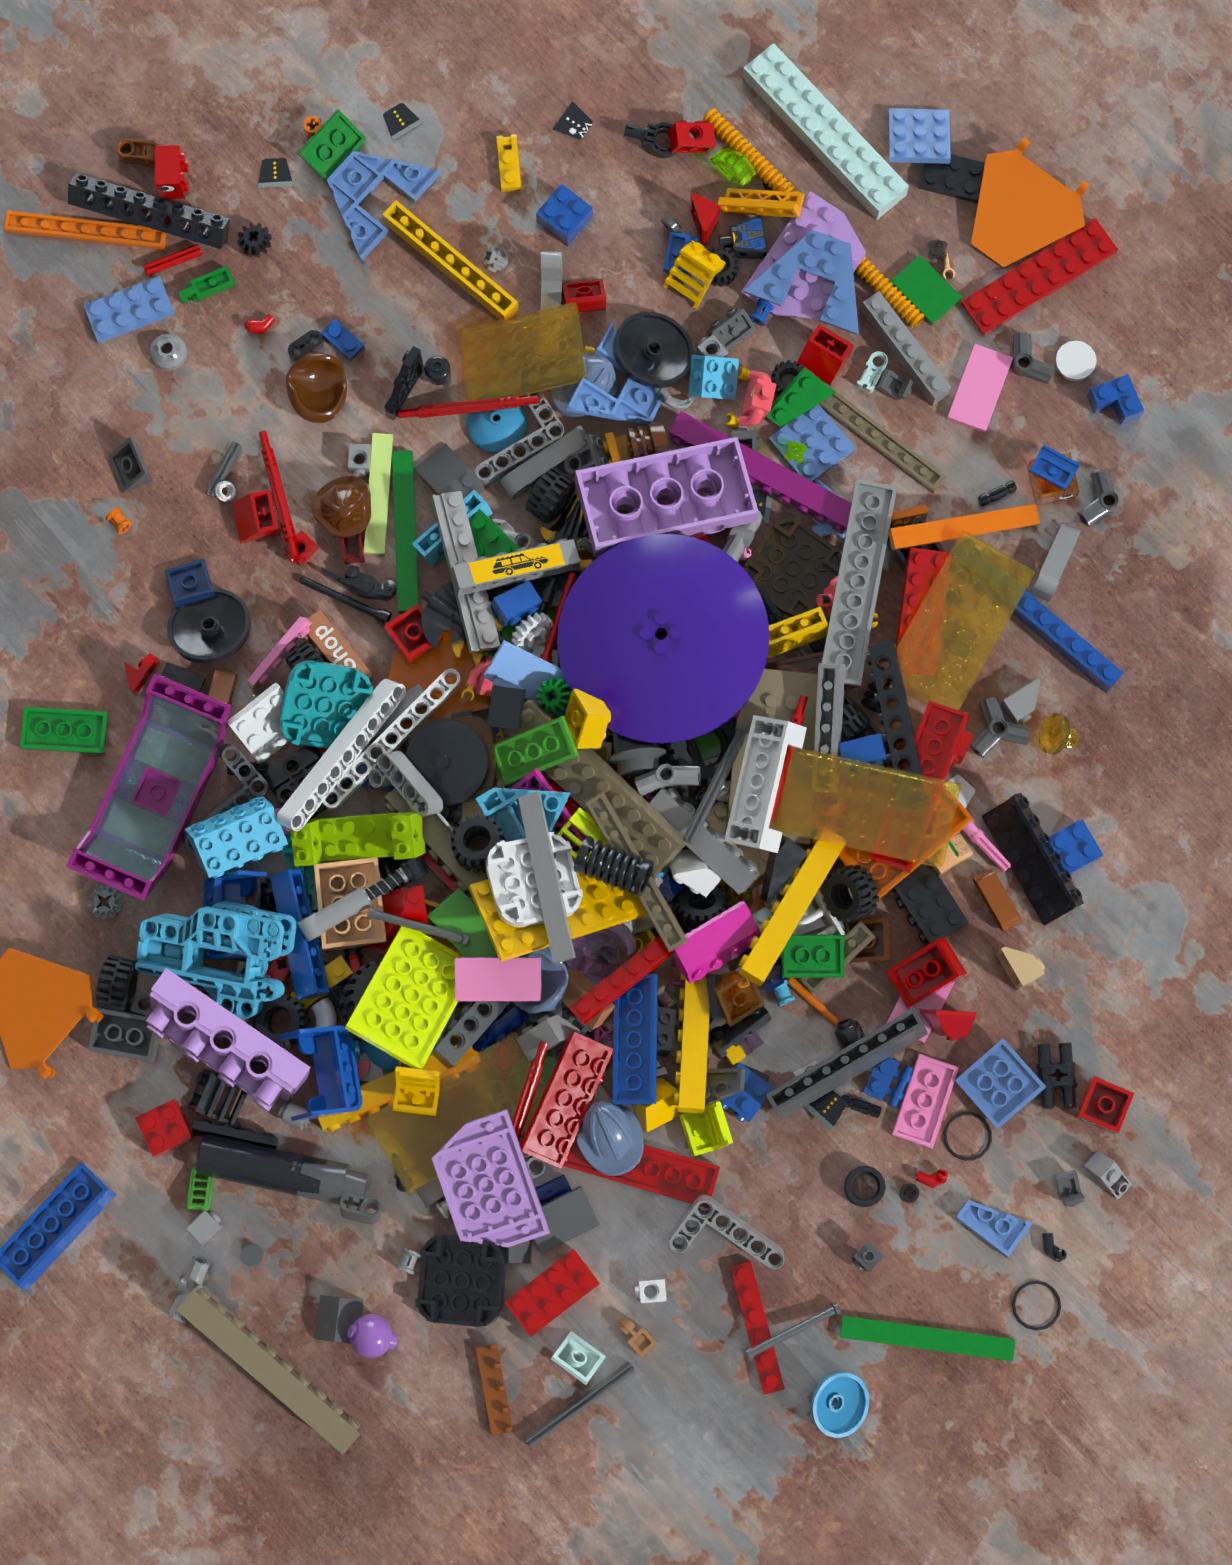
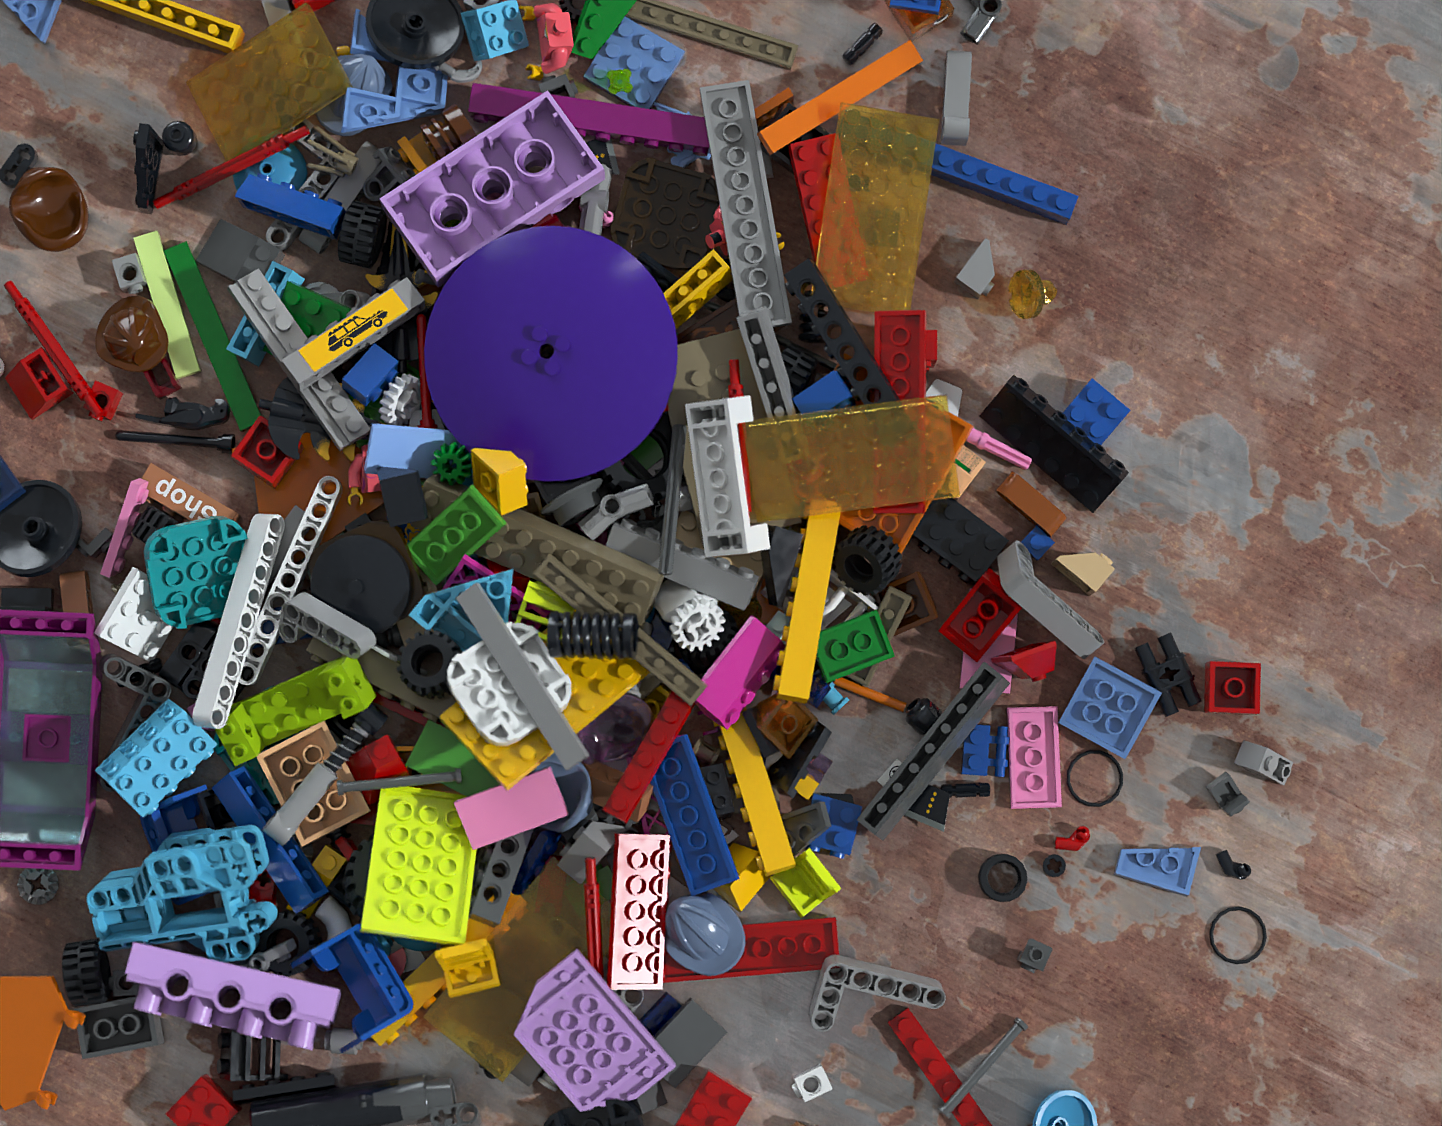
camera: 20 degrees left, 5 degrees up
blue plate [321,318,365,362] -> none
green tile [840,1316,1015,1361] -> none
dark grey piece [970,697,1031,758] -> none
none -> dark grey bracket [76,528,114,558]
none -> blue slope [235,173,346,240]
none -> light grey plate [249,938,297,972]
none -> dark tan plant [307,125,359,178]
none -> white gear [669,597,726,651]
none -> light grey beam [997,540,1104,659]
none -> blue plate [1021,525,1055,561]

